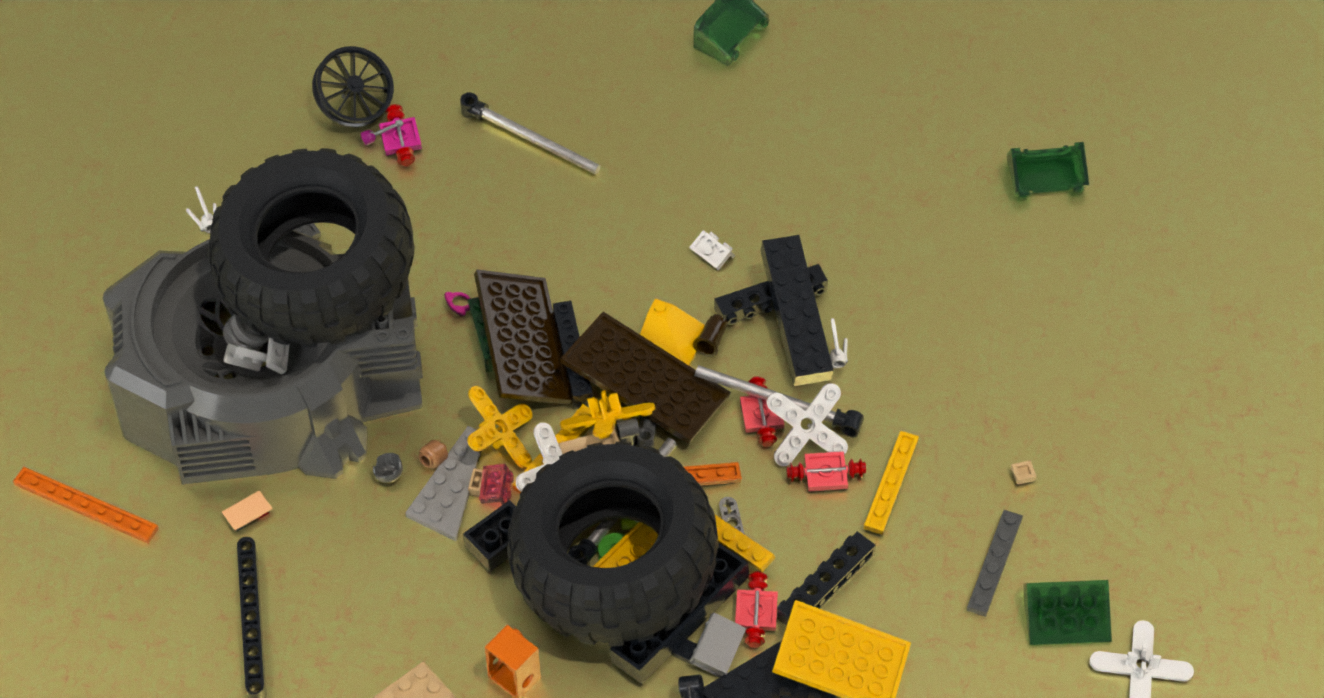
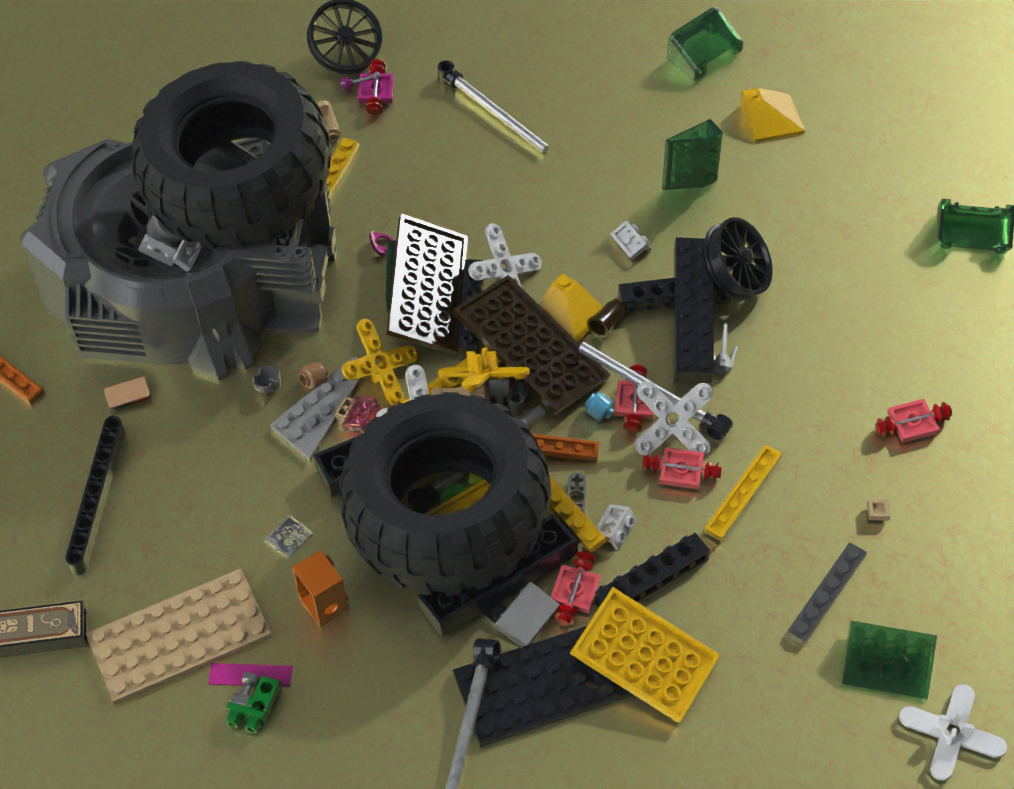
camera: 15 degrees right, 0 degrees up
none -> clear piece [265,515,313,558]
none -> white piece [468,223,542,288]
none -> medium azure head [585,392,614,421]
none -> white bracket [596,504,636,550]
none -> clear green slope [662,119,723,190]
none -> black wheel [704,217,773,300]
none -> yellow slope [740,88,805,142]
none -> coral plate [875,399,952,443]

